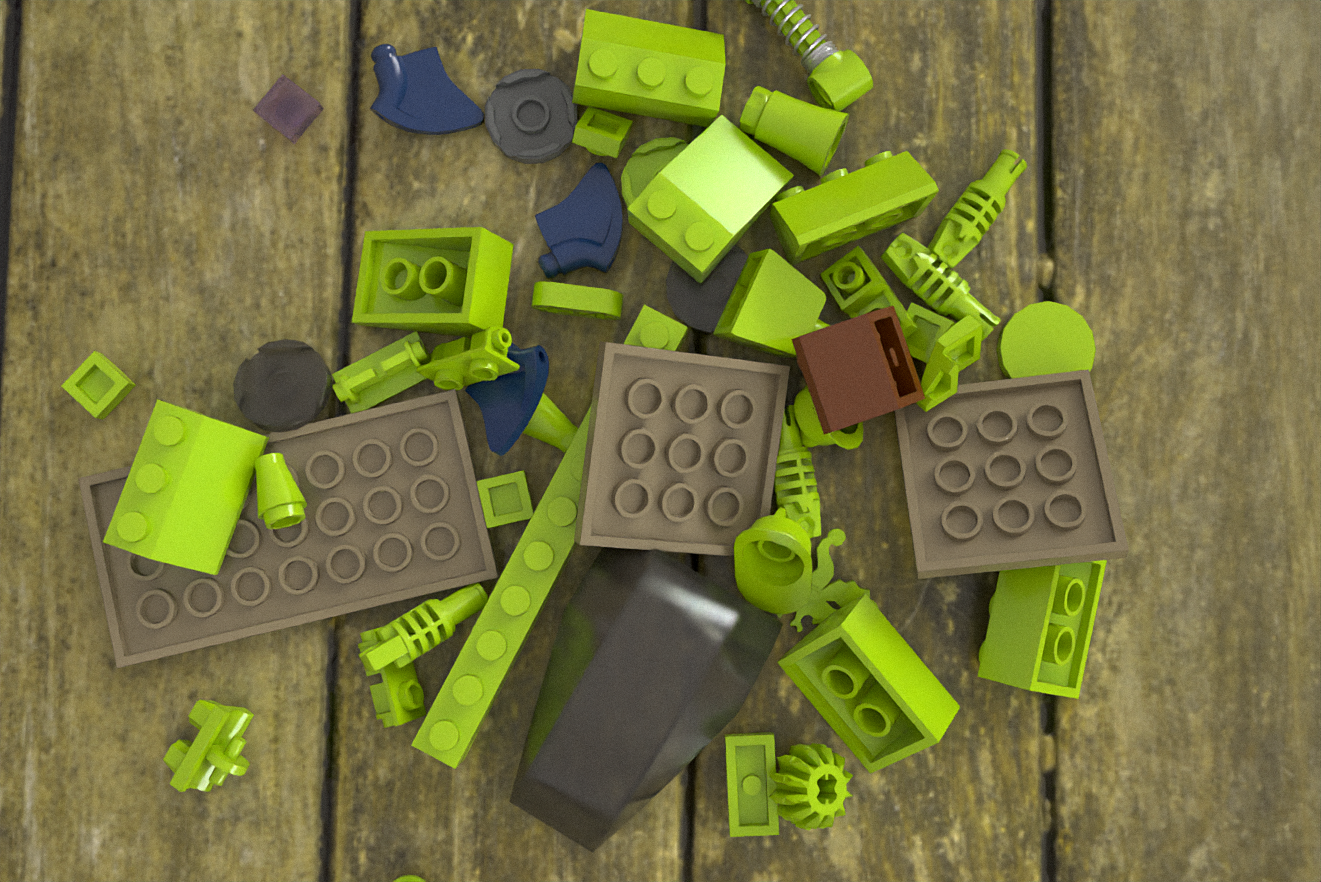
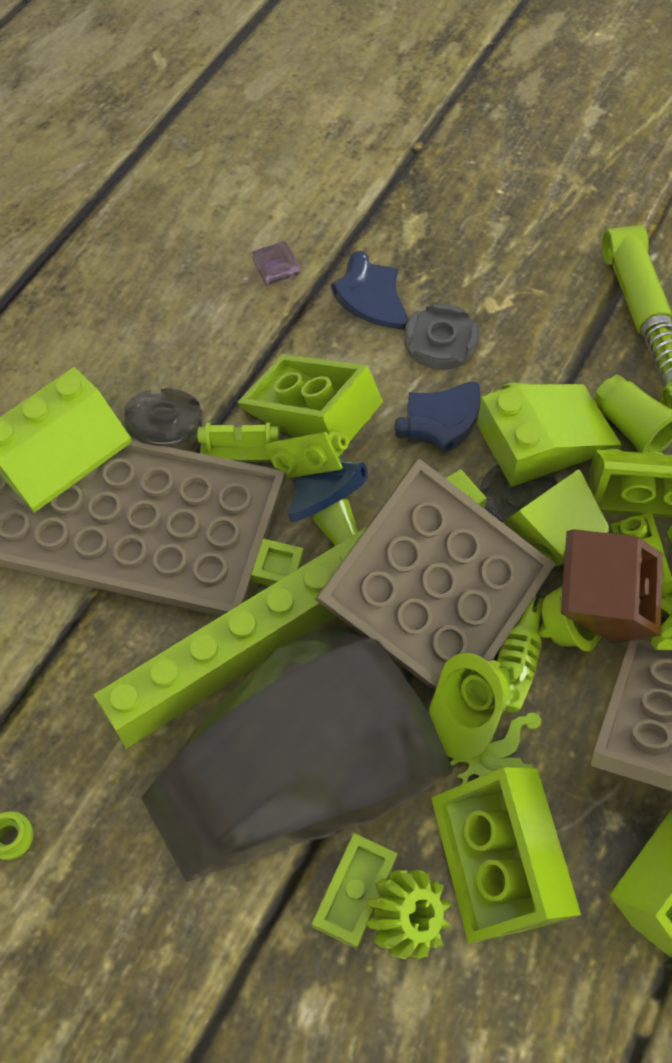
camera: 25 degrees right, 25 degrees down
lime plate [61,351,136,420] -> none
lime cone [254,453,307,529] -> none
lime hinge [358,582,488,672] -> none
lime hinge [358,627,427,728] -> none
lime beam [531,281,624,320] -> none
lime slope [572,9,726,127] -> none
lime plate [572,106,633,158] -> none

